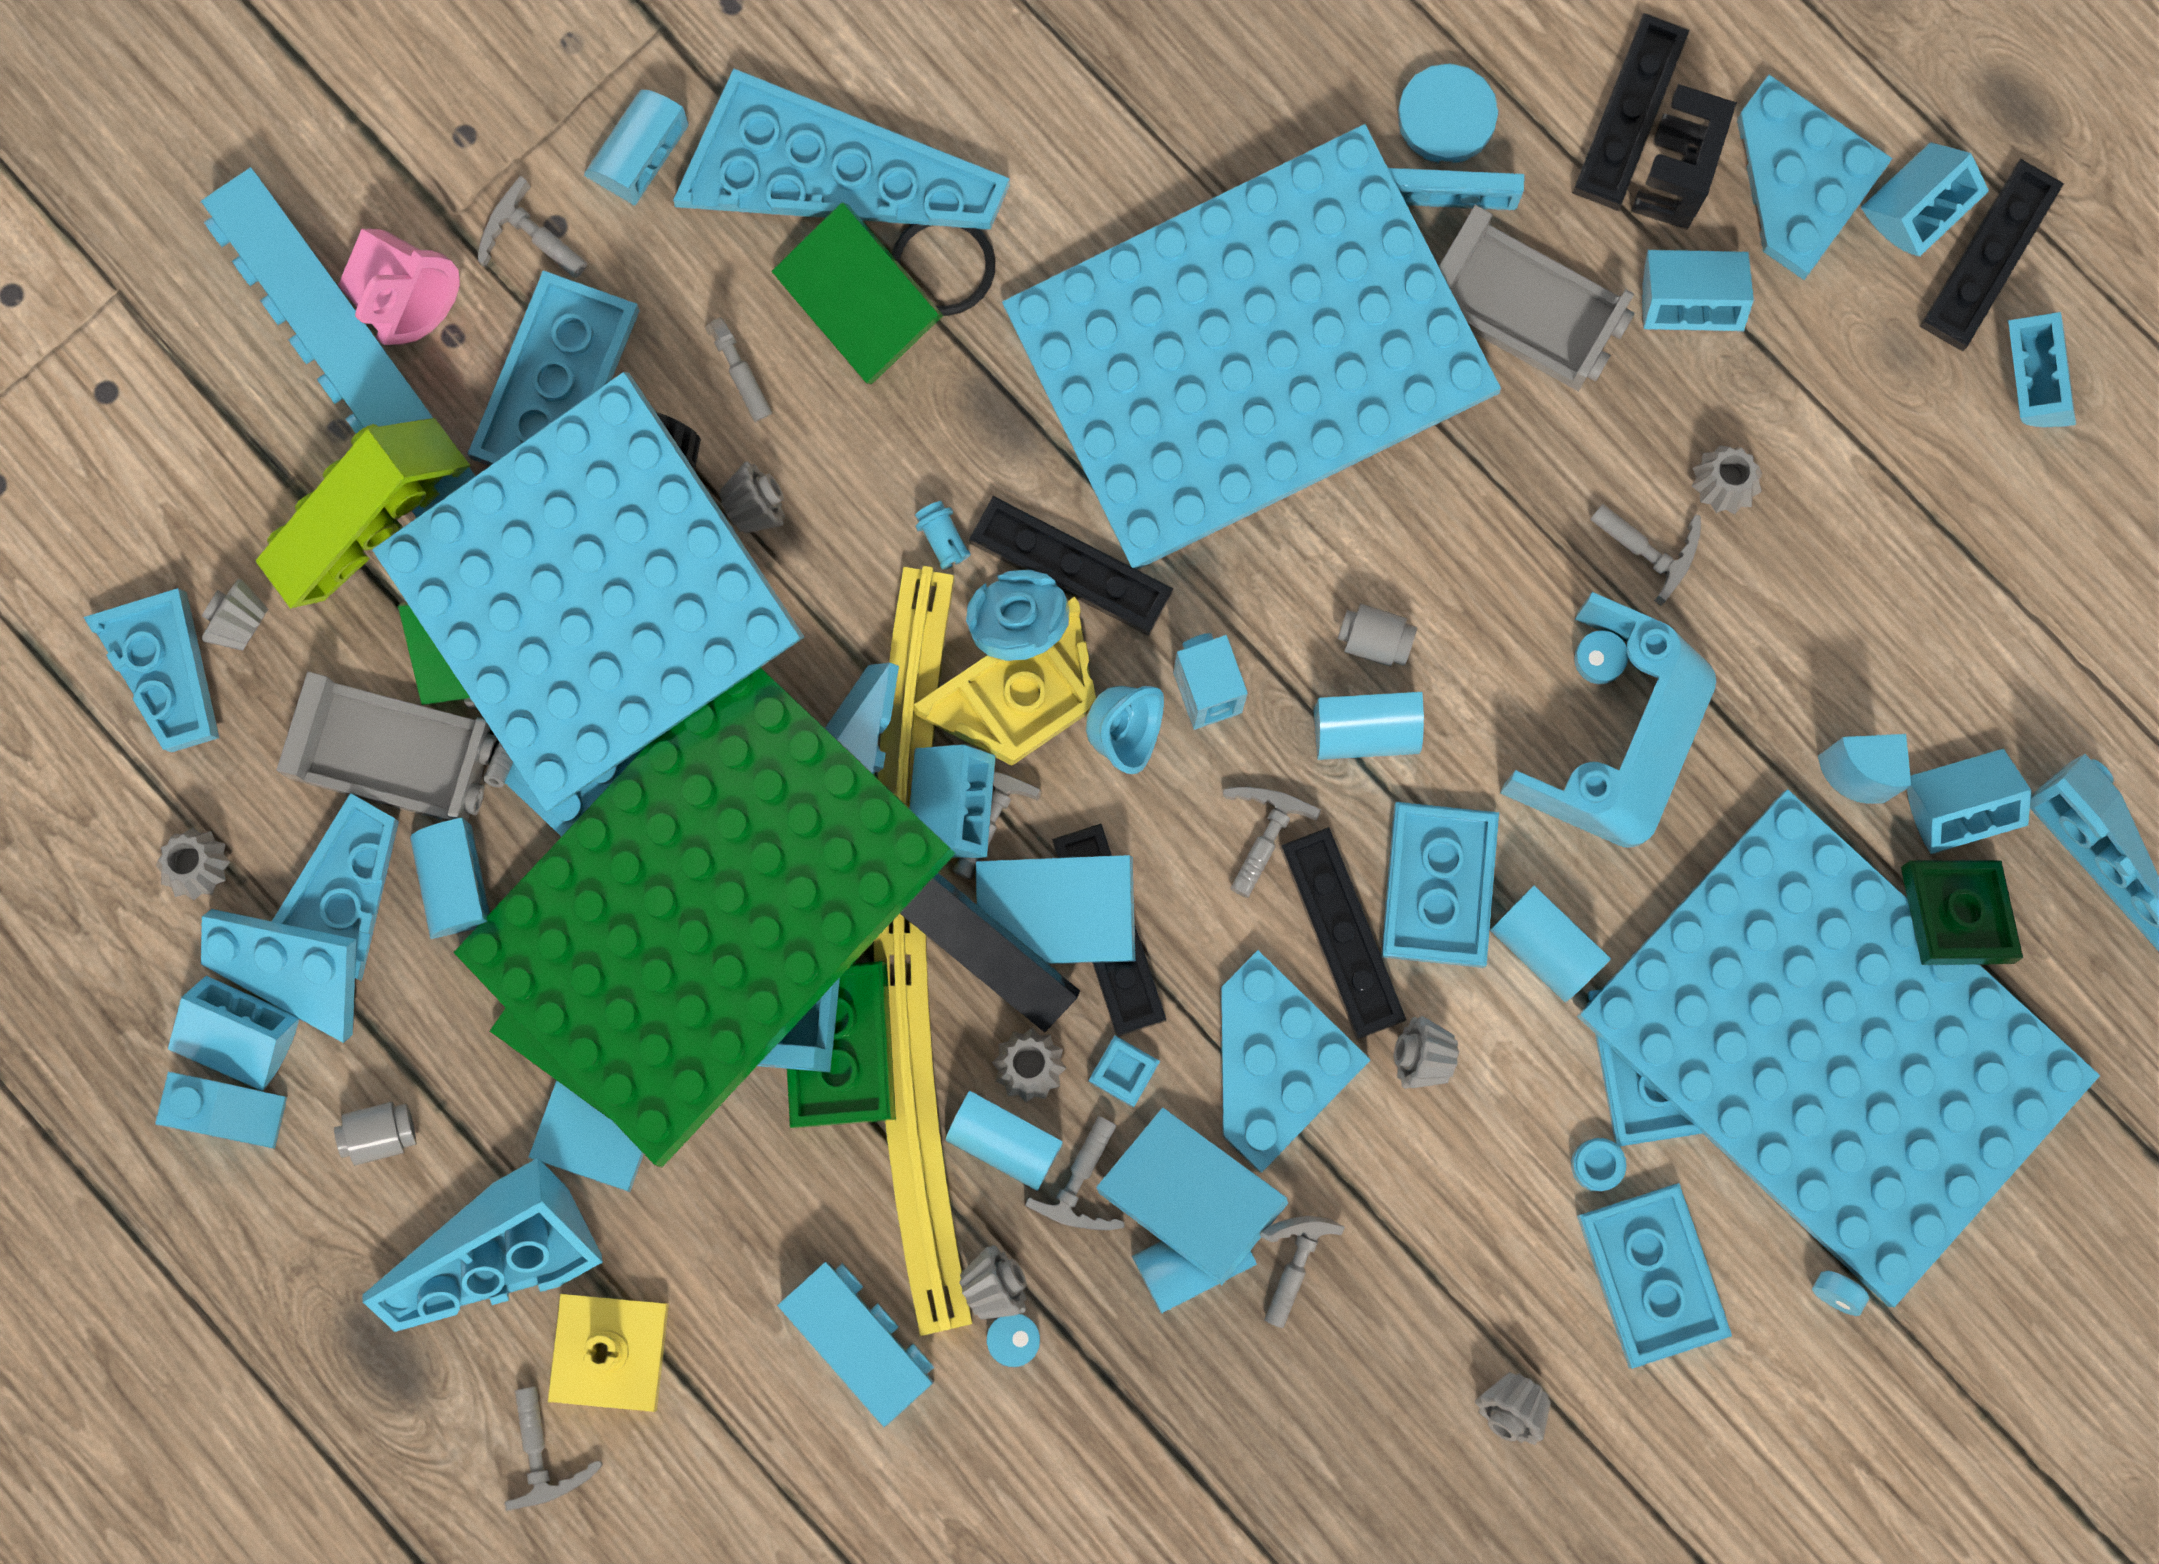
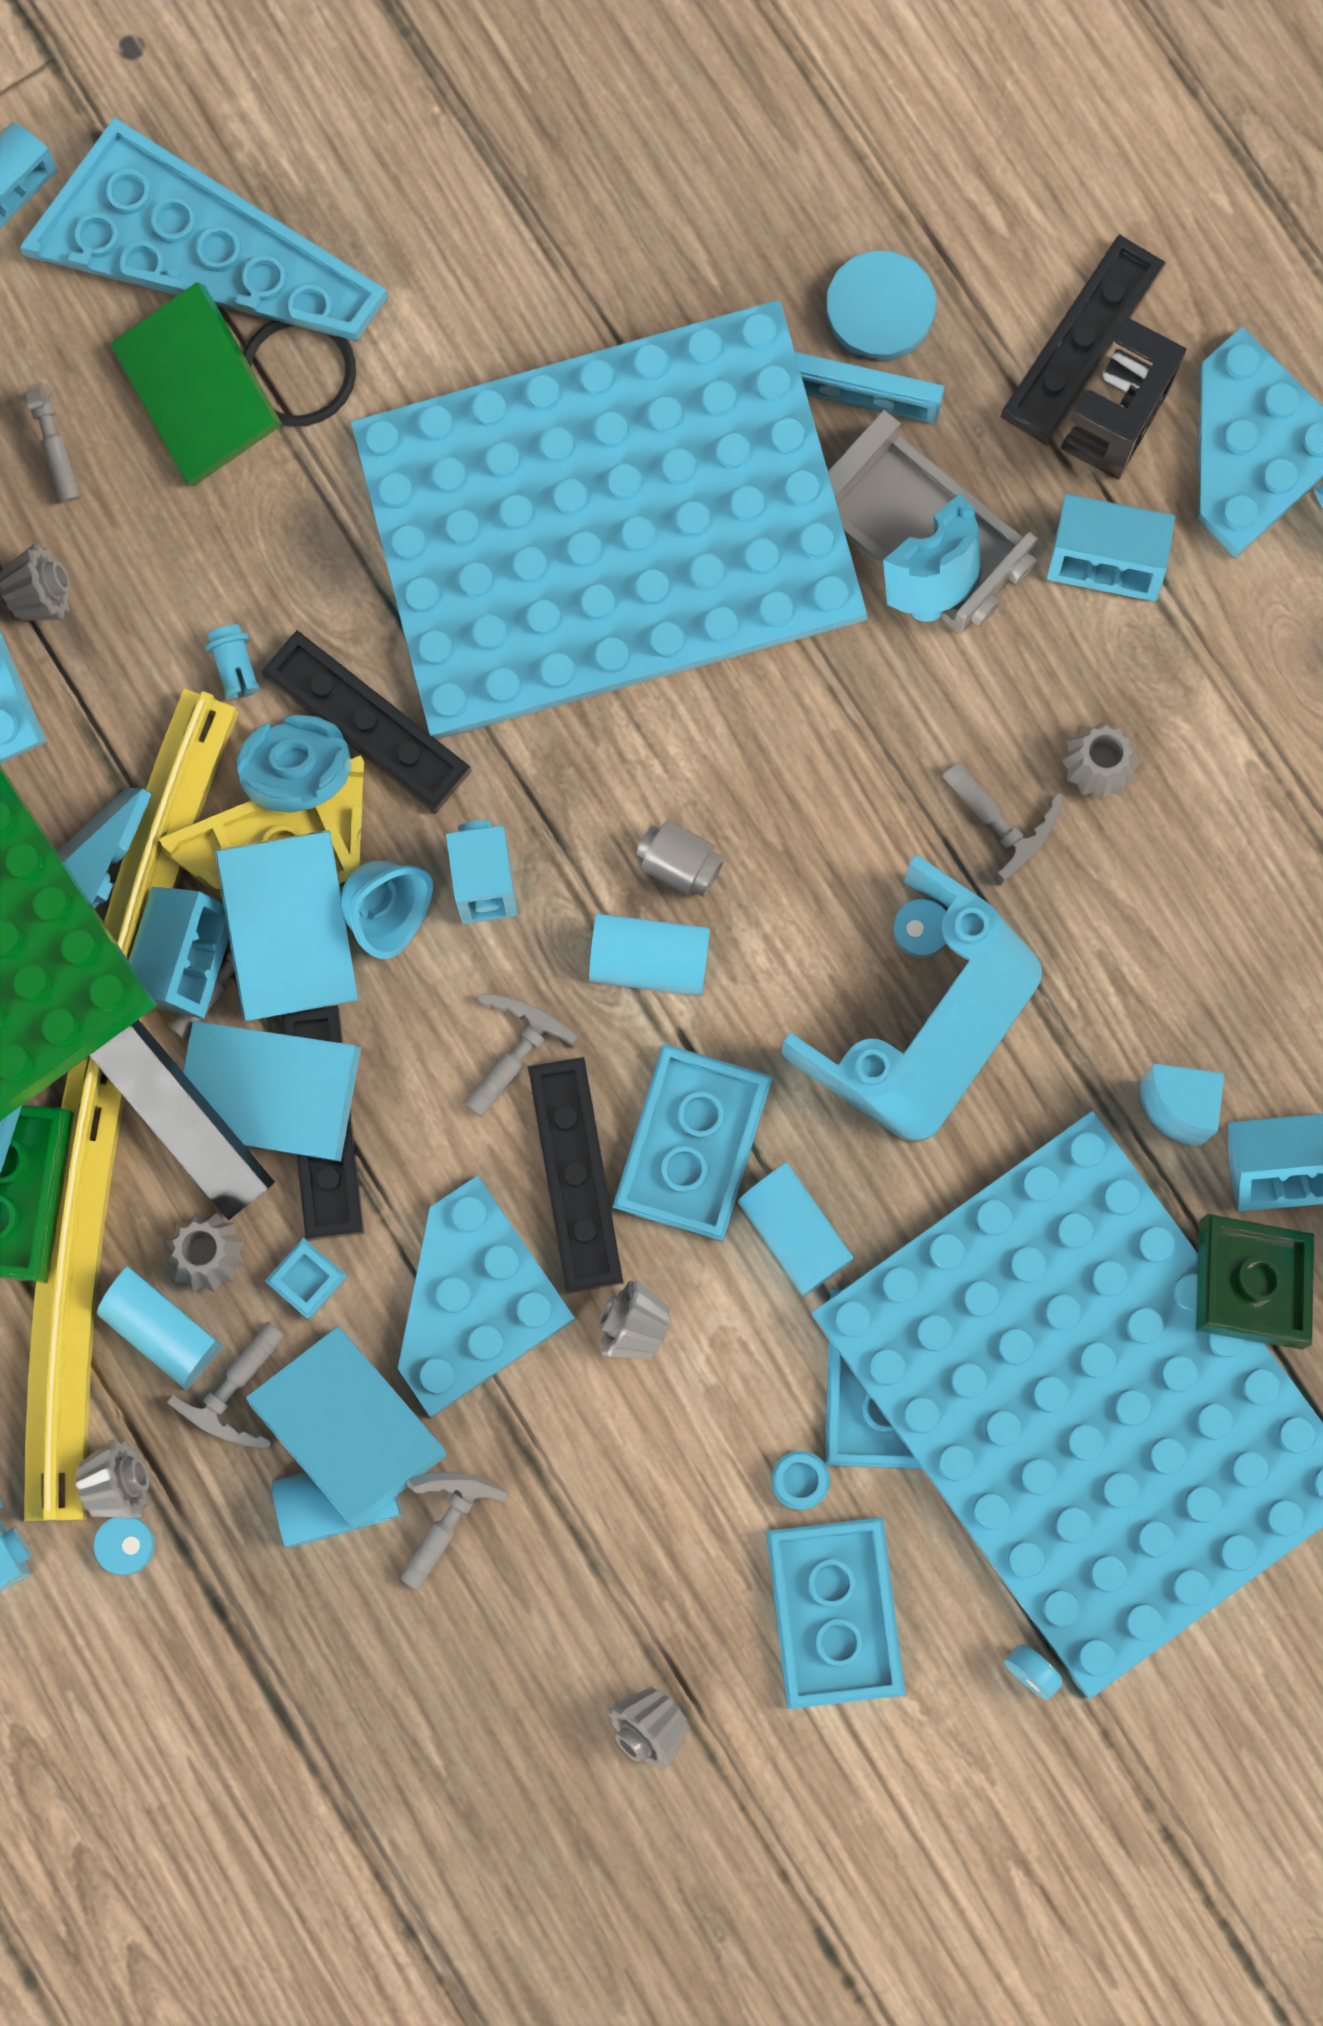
camera: 15 degrees right, 0 degrees up
none -> medium azure tile [214,830,358,1021]
none -> medium azure cylinder [883,493,982,622]

